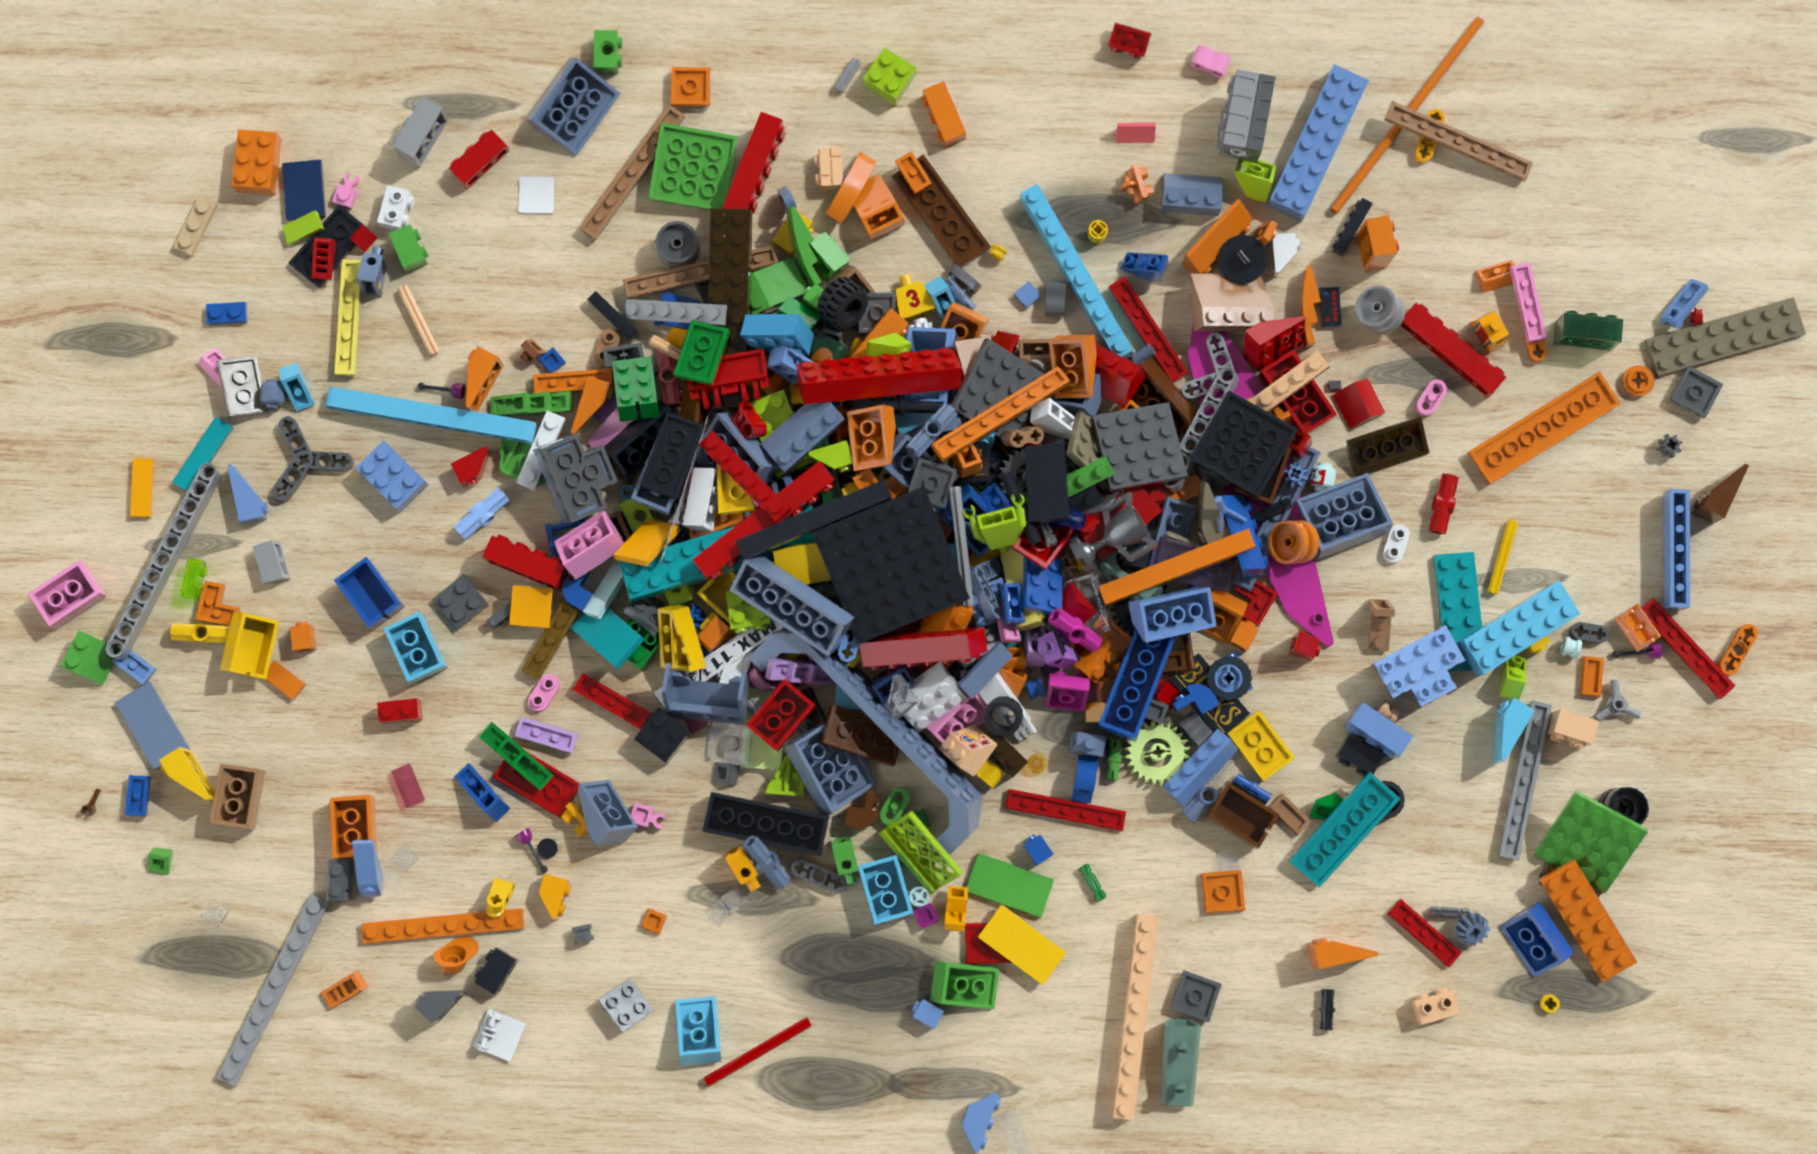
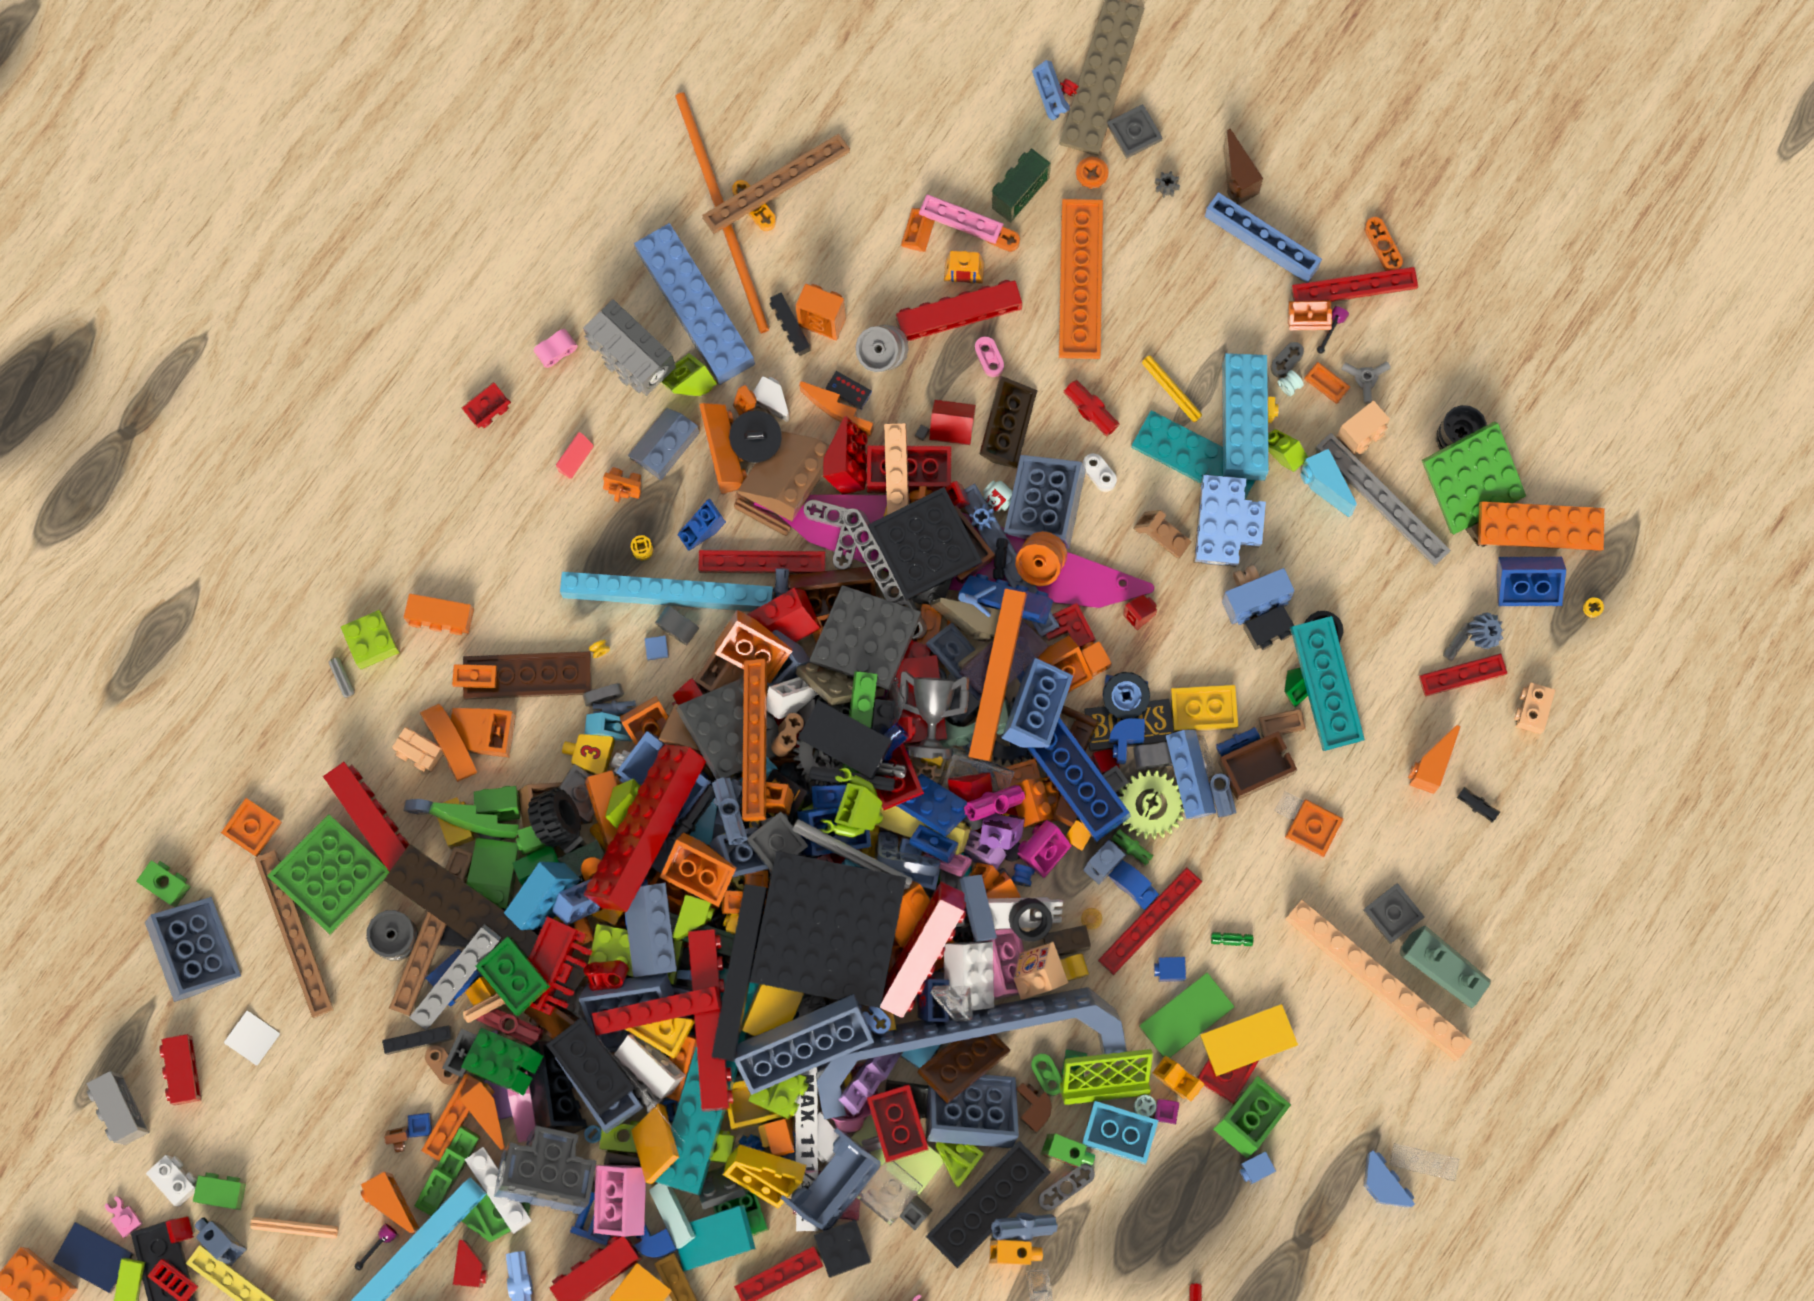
camera: 50 degrees left, 5 degrees down
none -> medium nougat axle [734,498,791,536]

